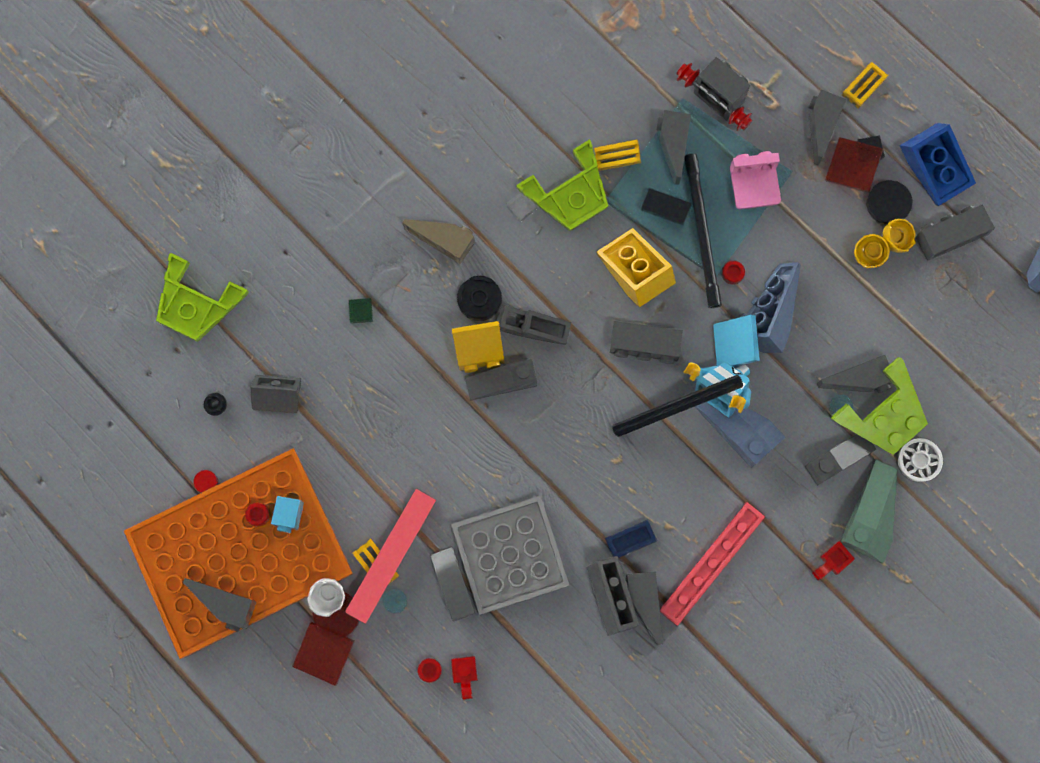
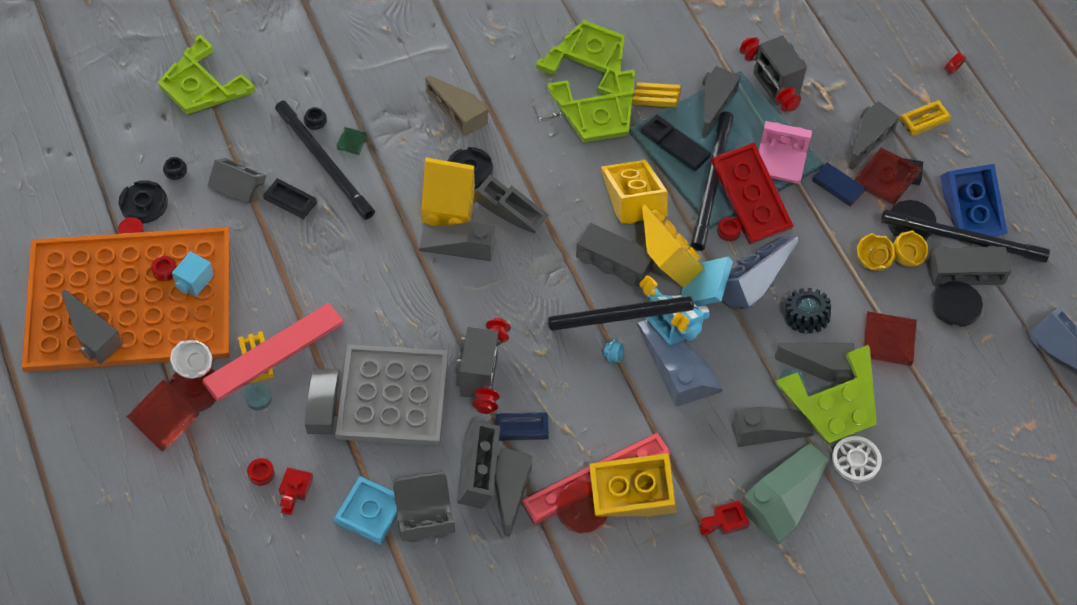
camera: 15 degrees right, 20 degrees down
none -> black tile [118,180,168,224]
none -> black tile [263,178,317,220]
none -> black piece [275,100,375,220]
none -> black plate [304,107,327,129]
none -> medium azure tile [334,476,398,545]
none -> dark grey bracket [393,472,456,543]
none -> dark grey brick [456,318,511,414]
none -> lime wing [536,20,625,95]
none -> clear red tile [556,480,608,534]
none -> yellow slope [589,453,677,517]
none -> medium azure plate [604,339,624,364]
none -> black plate [641,114,674,146]
none -> yellow slope [642,204,704,288]
none -> red tile [710,142,794,245]
none -> black wheel [786,288,831,334]
none -> dark blue tile [813,162,865,207]
none -> clear red tile [863,311,917,366]
none -> black piece [881,209,1050,263]
none -> black tile [933,281,983,327]
none -> red tile [944,52,966,74]

